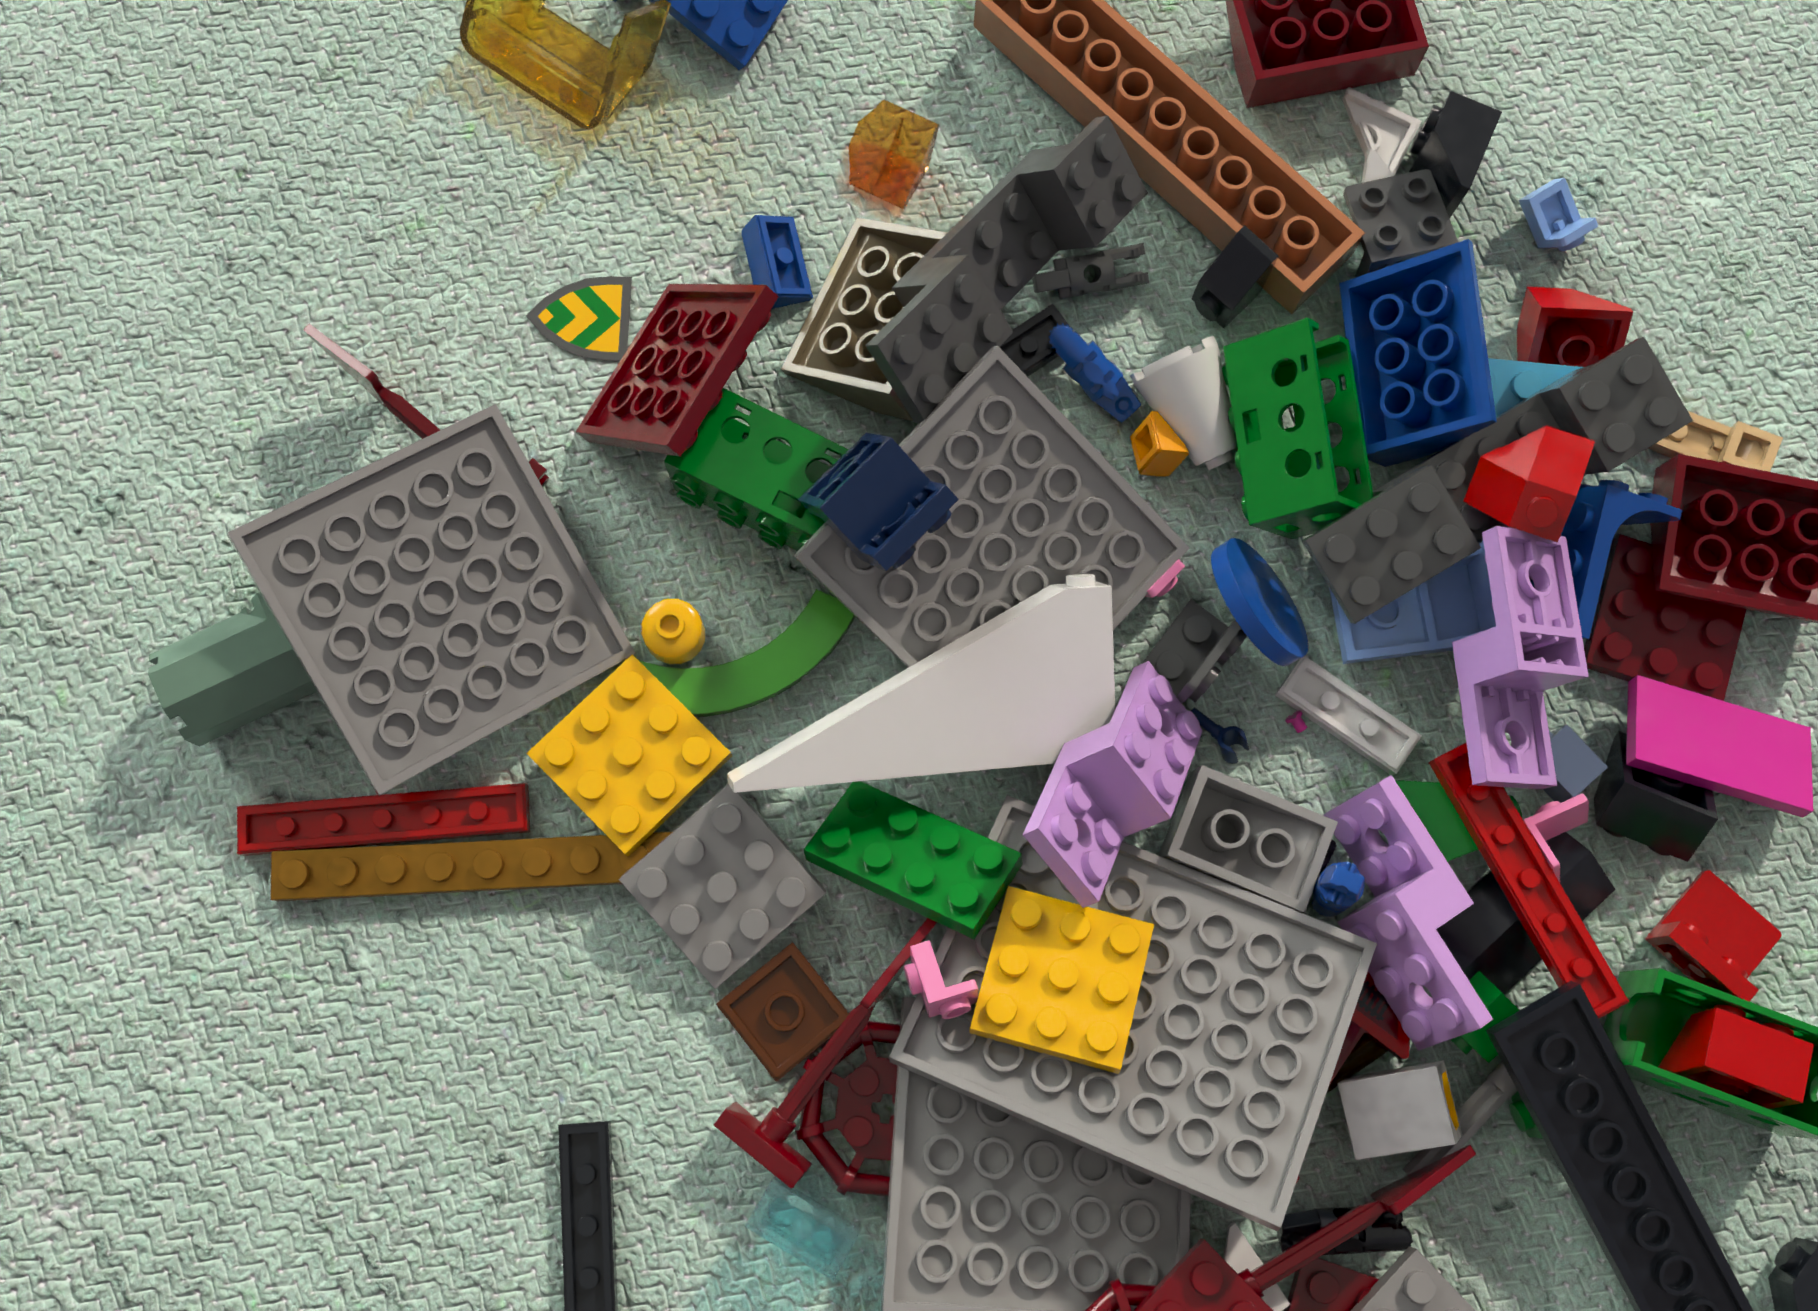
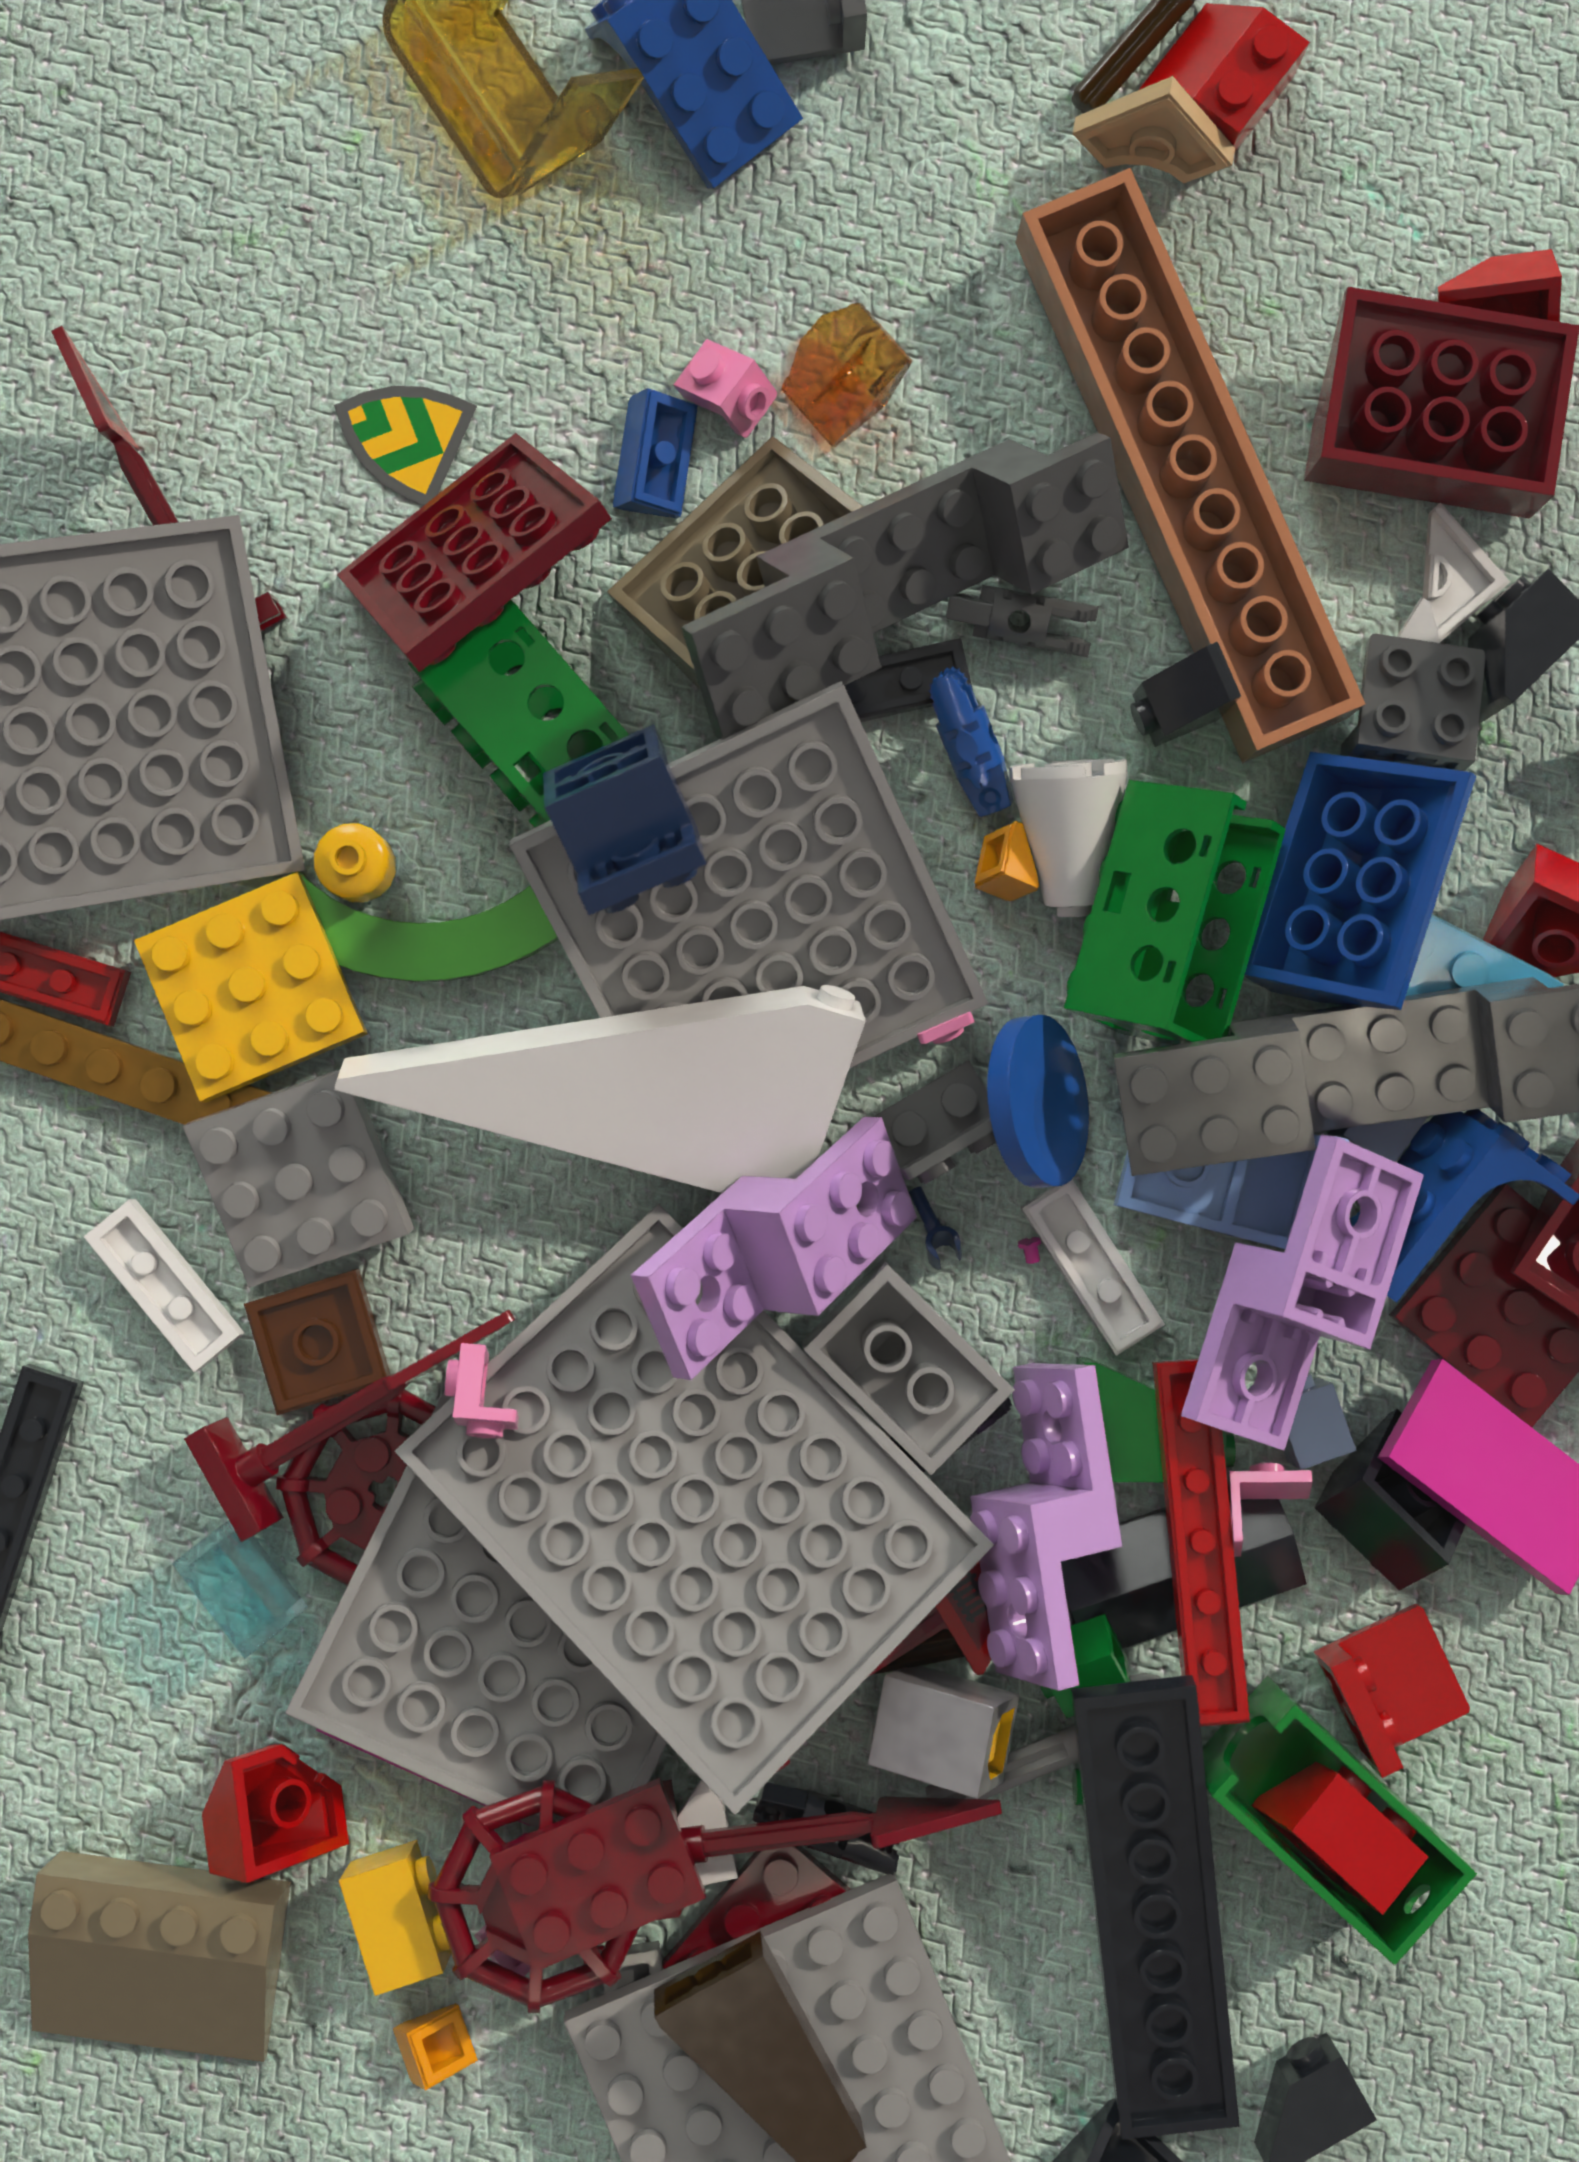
camera: 25 degrees right, 10 degrees up
green plate [803,781,1023,940] -> none
yellow plate [969,886,1154,1074] -> none
blue hinge [1312,861,1365,917] -> none
red slope [1463,425,1595,543] -> none
none -> white plate [84,1199,245,1372]
none -> bright pink bracket [674,339,777,438]

